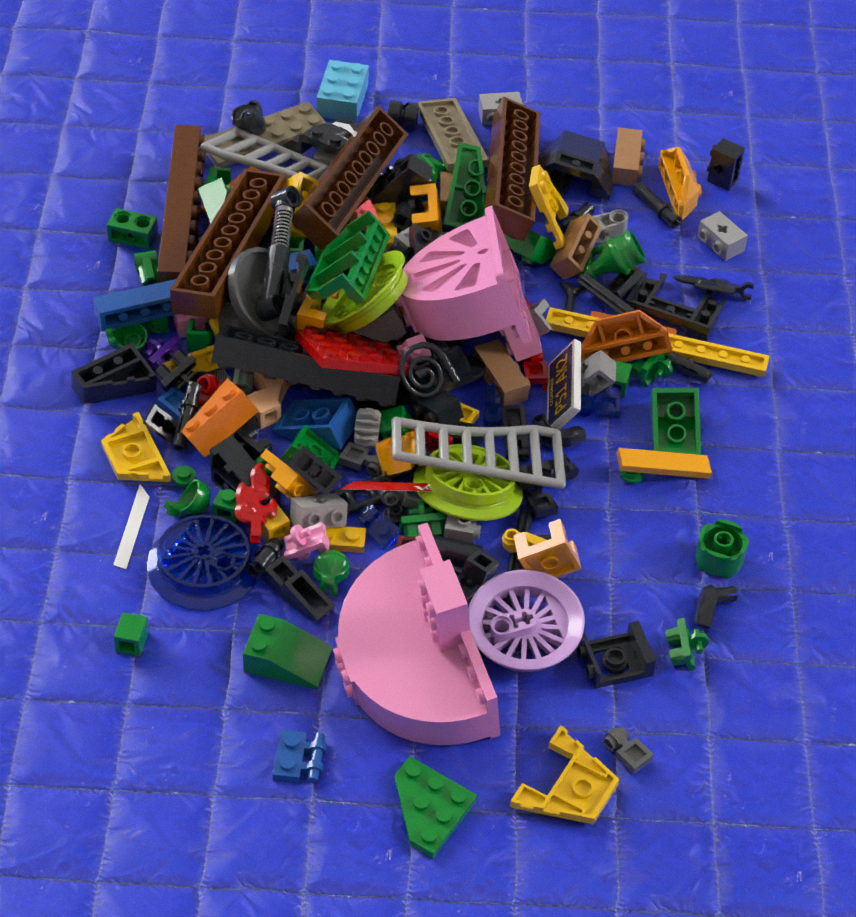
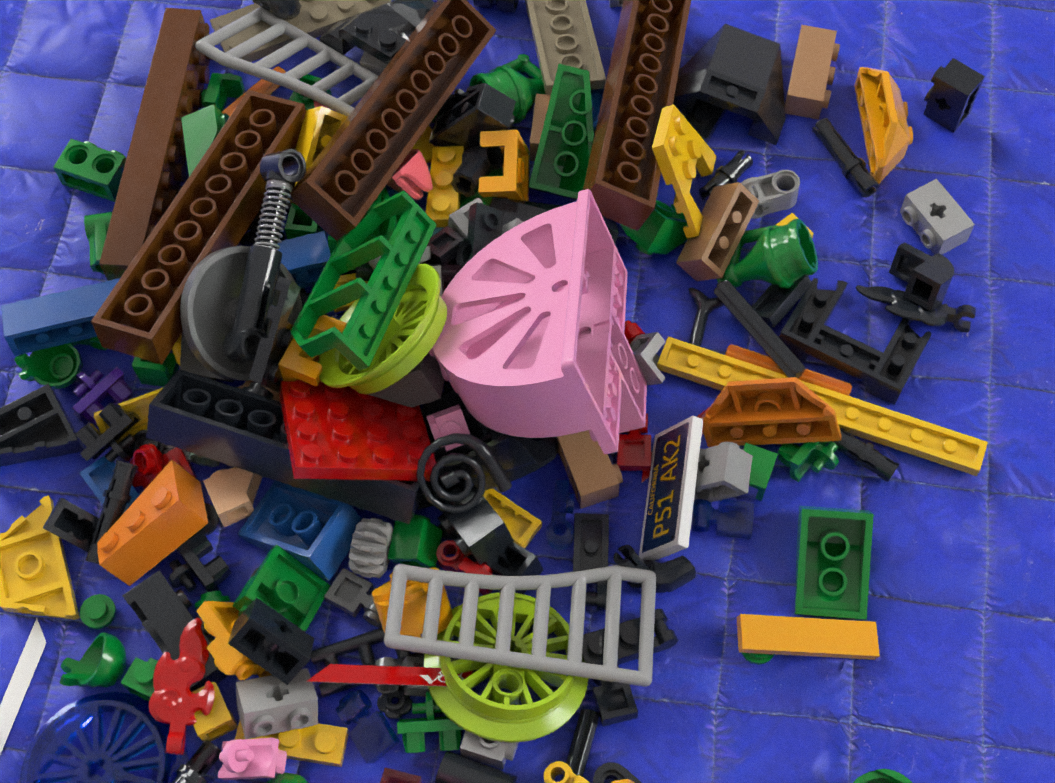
camera: 10 degrees right, 15 degrees up
none -> black brick [889,242,954,311]

